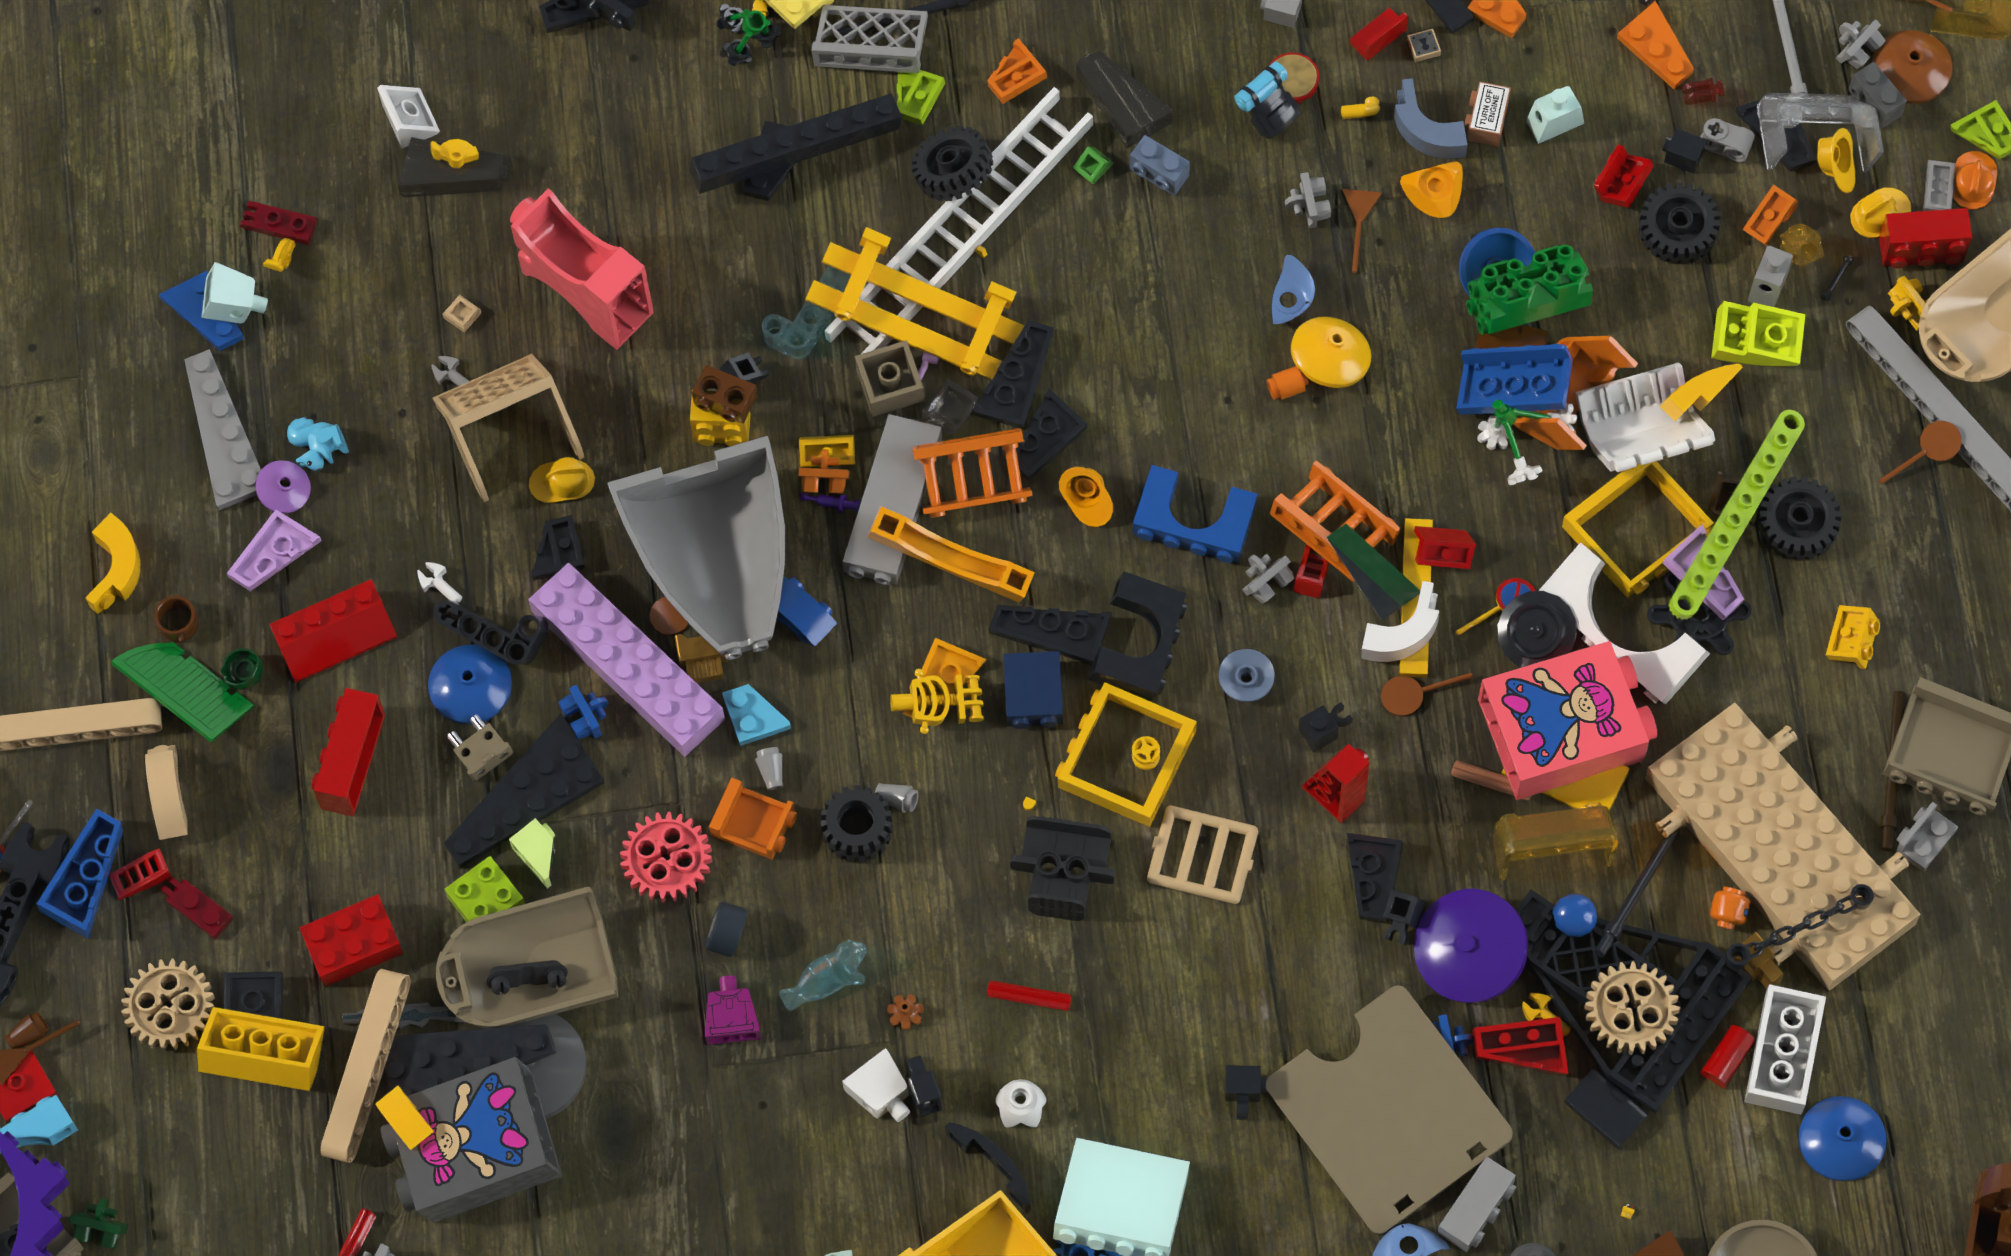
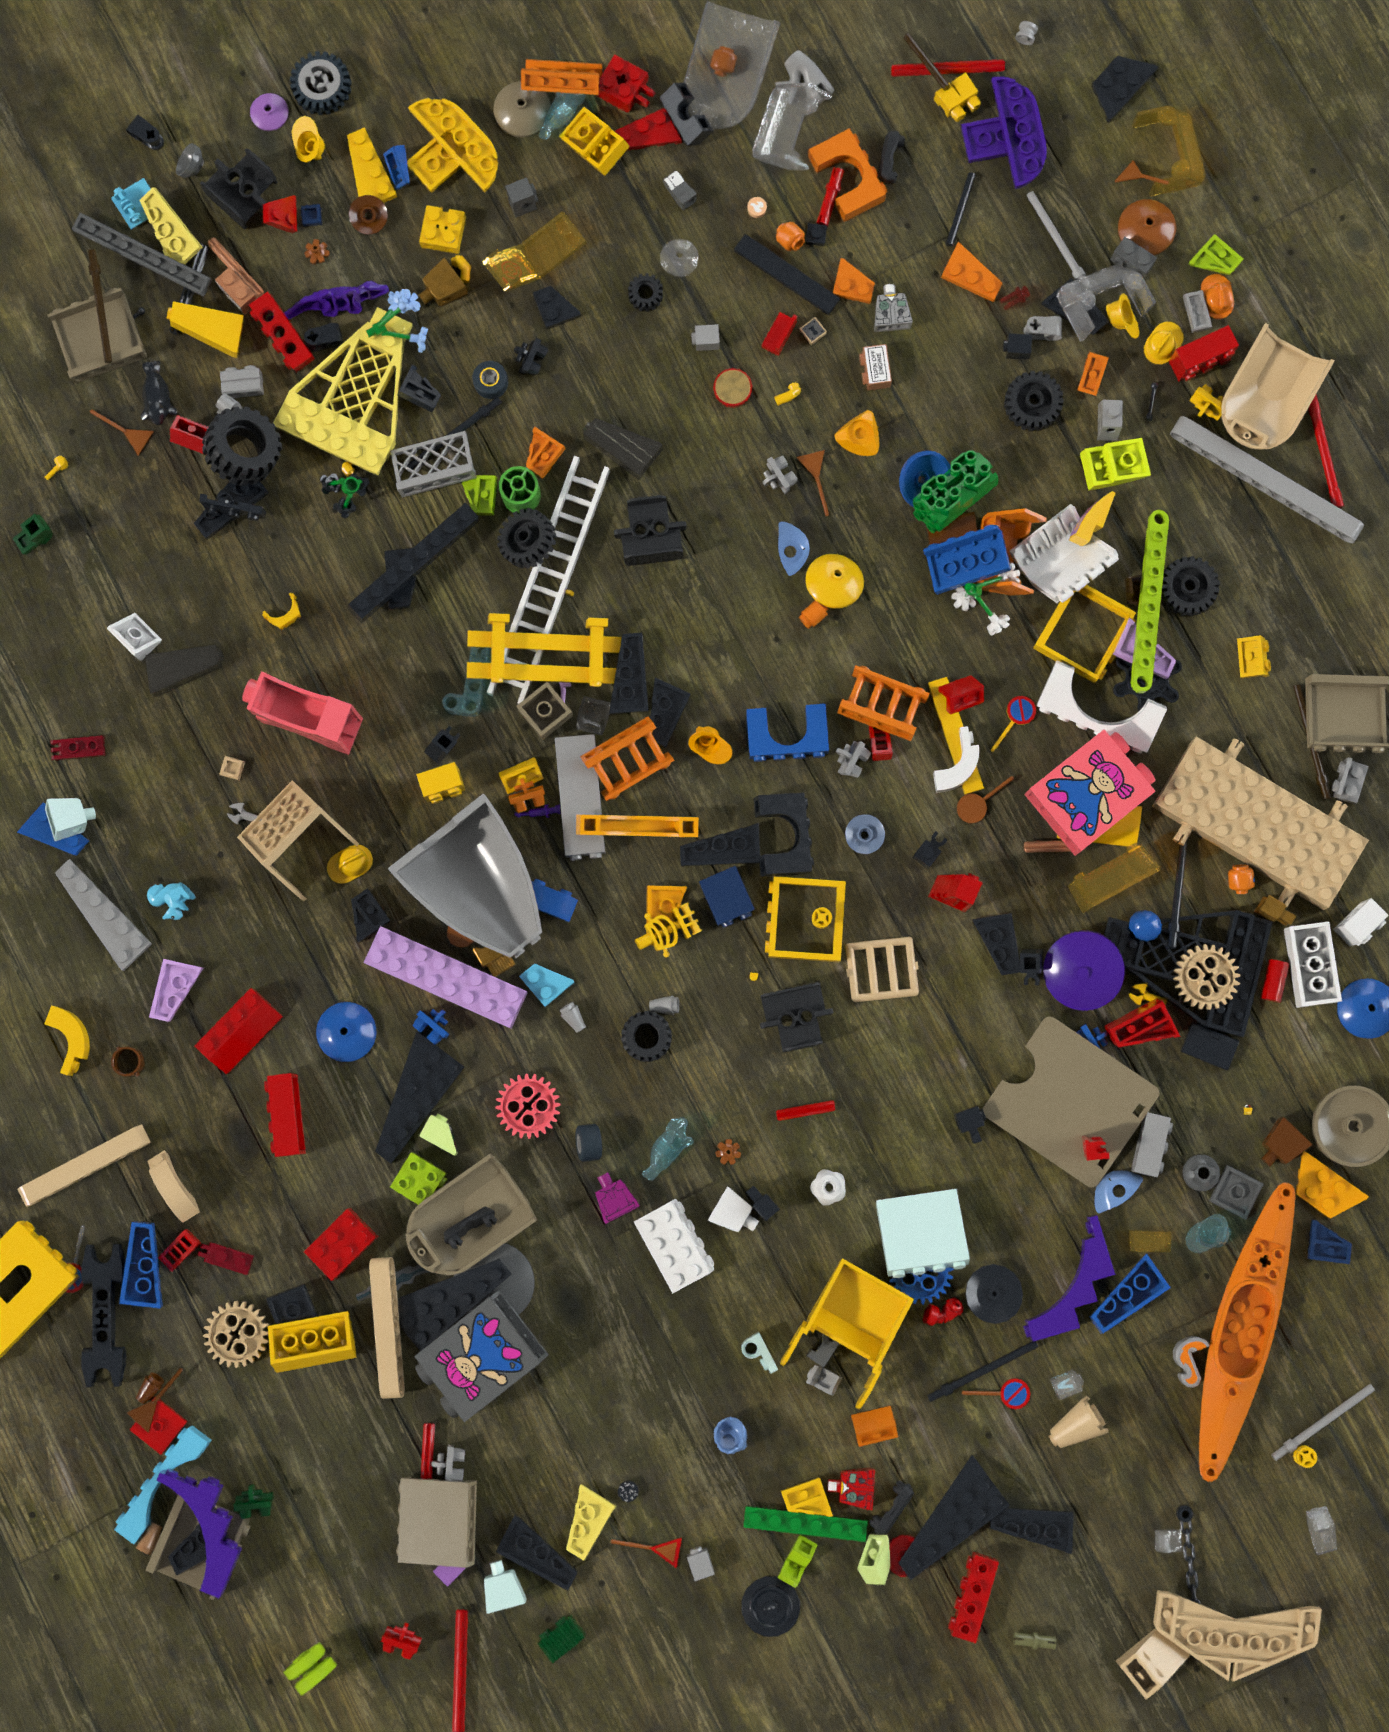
camera: 20 degrees left, 15 degrees up
green piece [111,641,255,743] -> none
dark green hair [220,648,263,690] -> none
medium lavender dish [255,460,311,513] -> none
yellow piece [263,238,295,272] -> none
yellow slope [375,1086,434,1150] -> none
white bar [418,562,462,602] -> none
yellow piece [431,139,479,168] -> none
black beam [434,600,549,665] -> none
dark tan piece [448,715,513,781] -> none
reddish brown brick [692,365,758,424] -> none
orange panel [709,777,797,860] -> none
black slope [945,1122,1031,1213] -> none
bright green slope [1073,146,1114,184] -> none
sand blue brick [1130,135,1190,196] -> none
black piece [1234,61,1300,139] -> none
dark green sticker [1326,524,1420,620] -> none
sand blue arch [1394,78,1467,159] -> none
black piece [1498,591,1577,667] -> none
light aqua torso [1526,86,1584,144] -> none
red bracket [1594,144,1654,208] -> none
black piece [1725,884,1874,969] -> none
clear yellow brick [1780,224,1825,267] -> none
light grey hips [1836,19,1886,69] -> none
dark orange piece [1880,421,1962,484] -> none
none -> yellow helmet [262,593,301,630]
none -> bright green cylinder [499,466,541,513]
none -> black piece [614,495,687,566]
none -> white bracket [634,1199,714,1293]
none -> light grey torso [874,284,912,332]
none -> red hinge [1082,1135,1110,1161]
none -> white brick [1333,898,1389,946]

